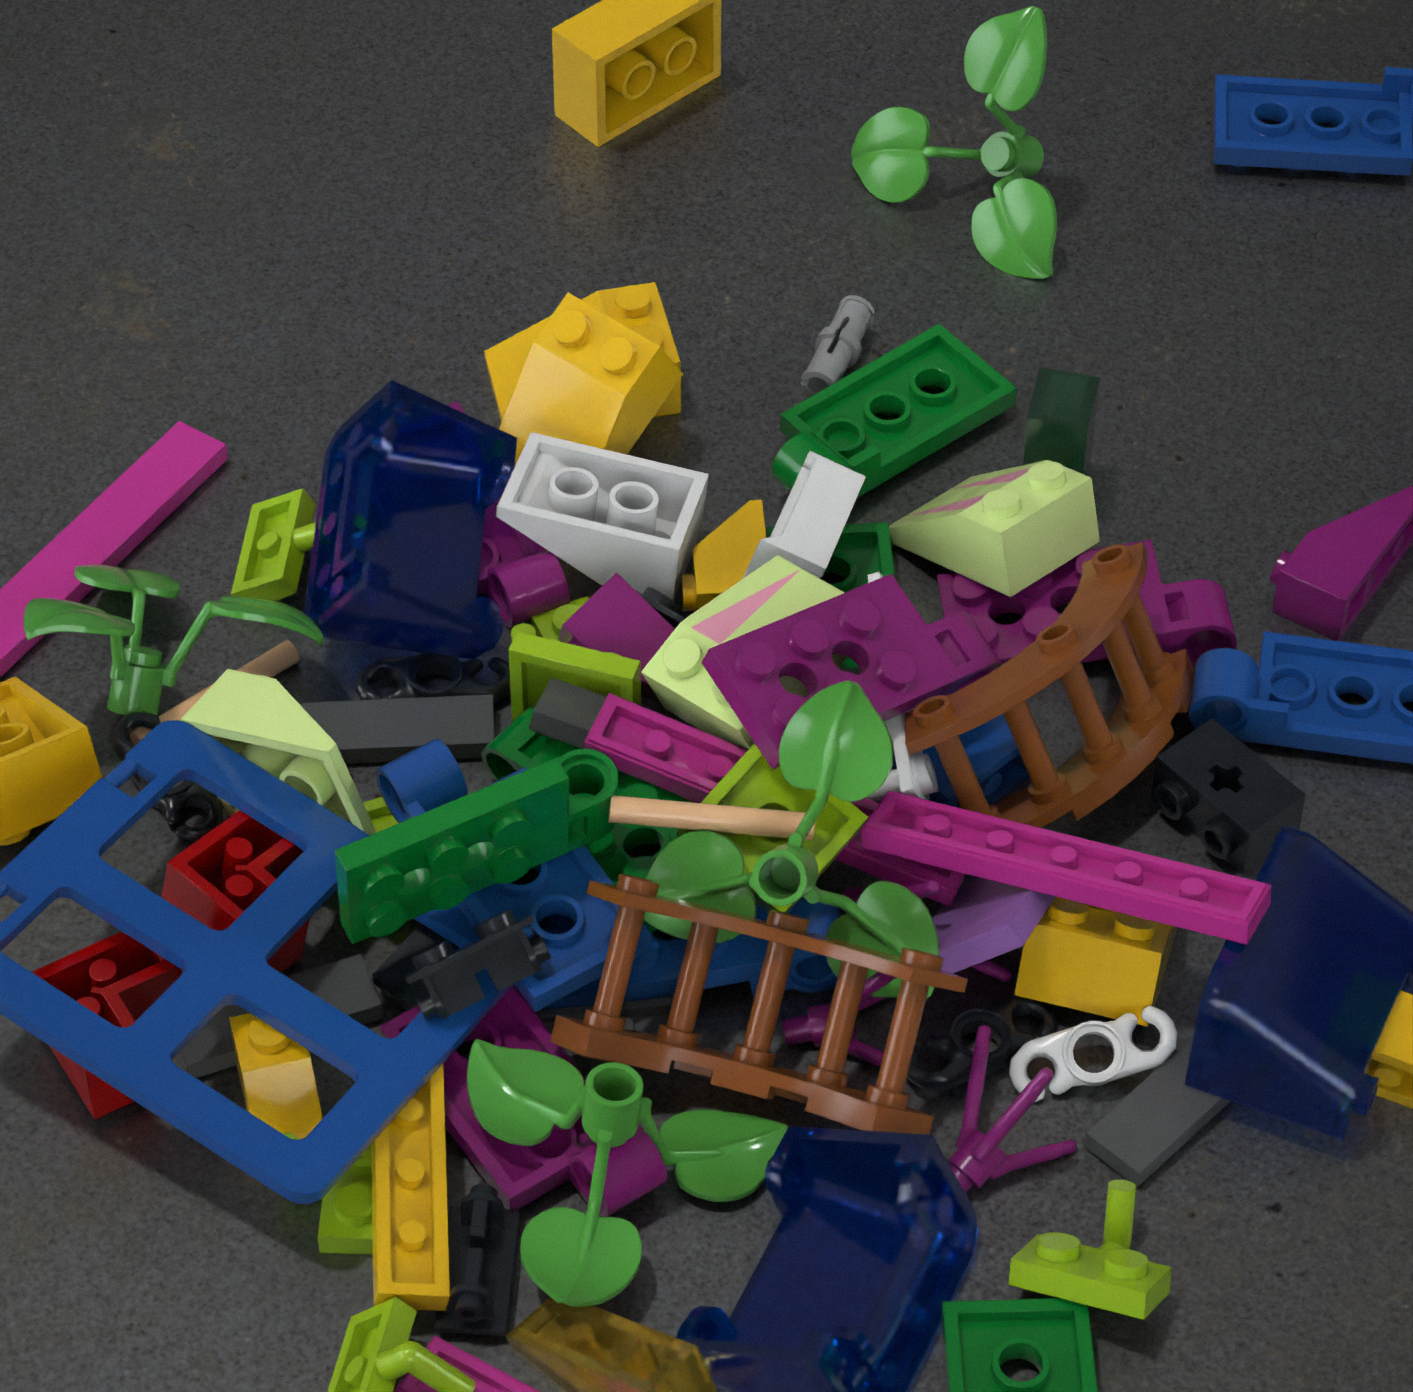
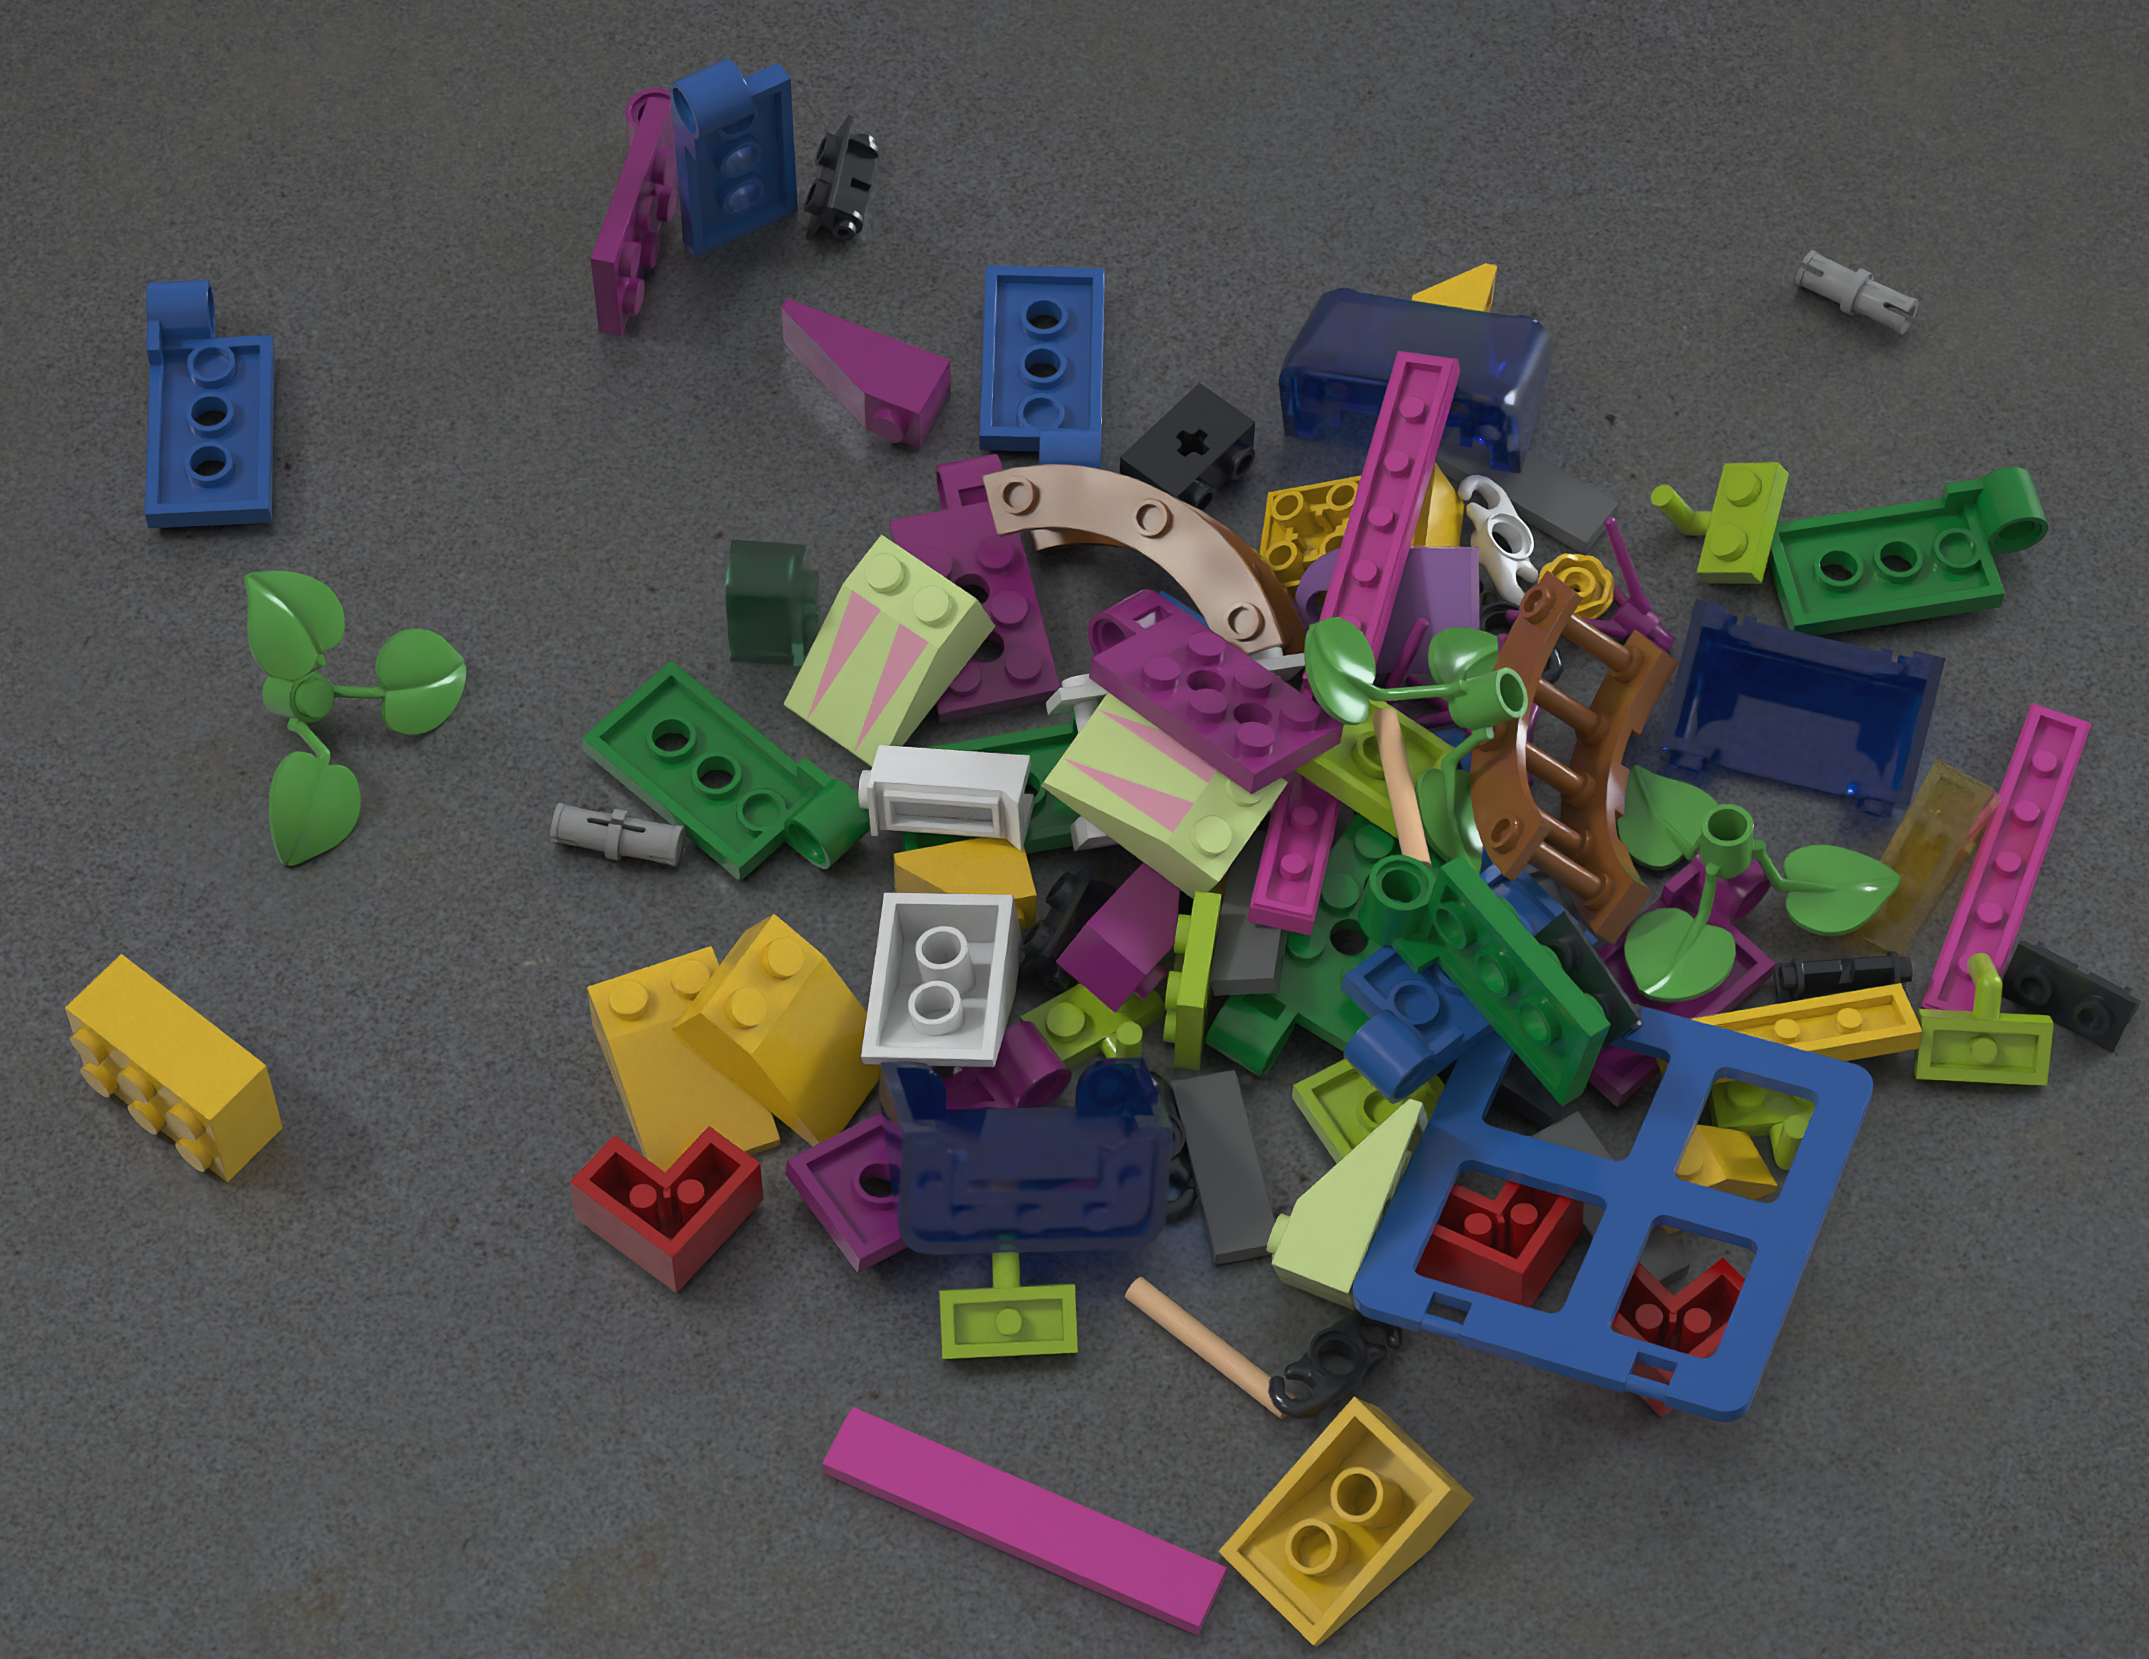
camera: 100 degrees left, 10 degrees up
bright green plant [23,564,324,716] -> none
none -> red brick [570,1126,764,1294]
none -> yellow plate [1538,553,1614,619]

